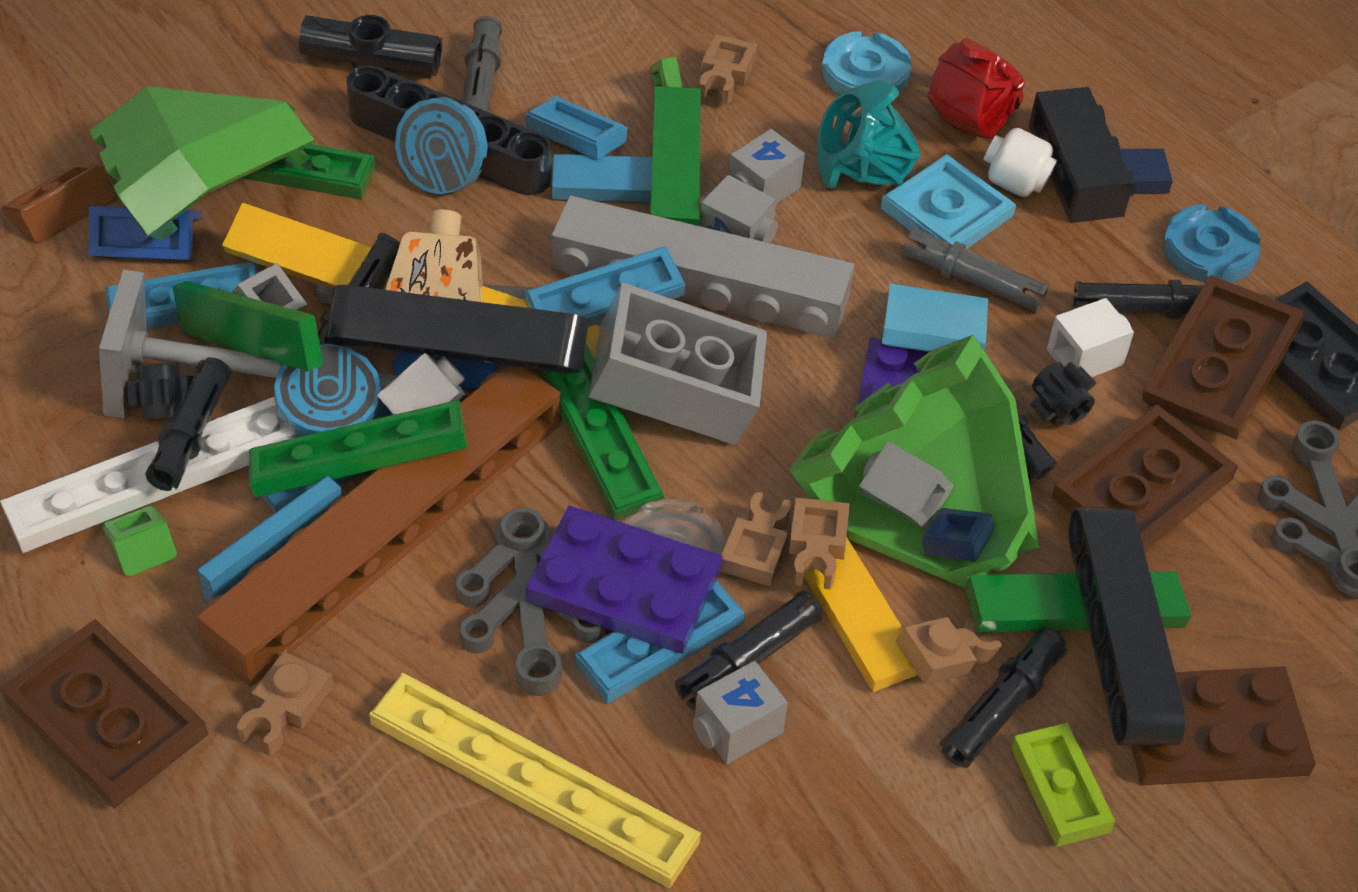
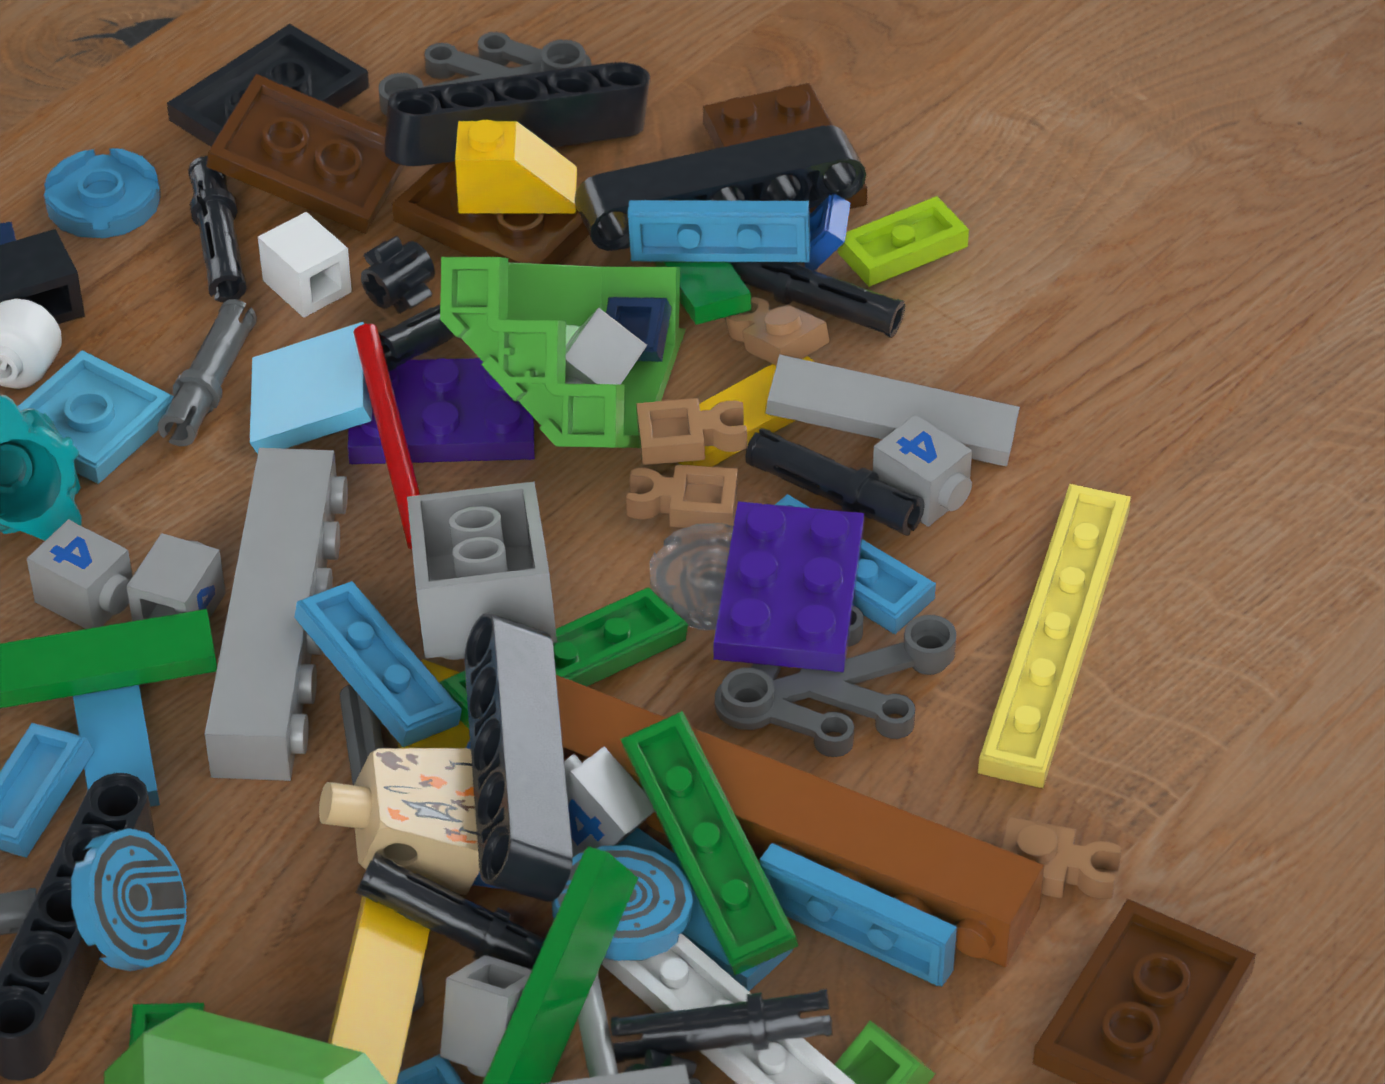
camera: 100 degrees left, 5 degrees down
none -> red bar [353,324,420,550]
none -> black beam [384,62,650,166]
none -> yellow slope [455,120,577,214]
none -> dark azure tile [628,200,810,262]
none -> light grey tile [765,354,1020,467]
none -> blue tile [804,193,851,271]

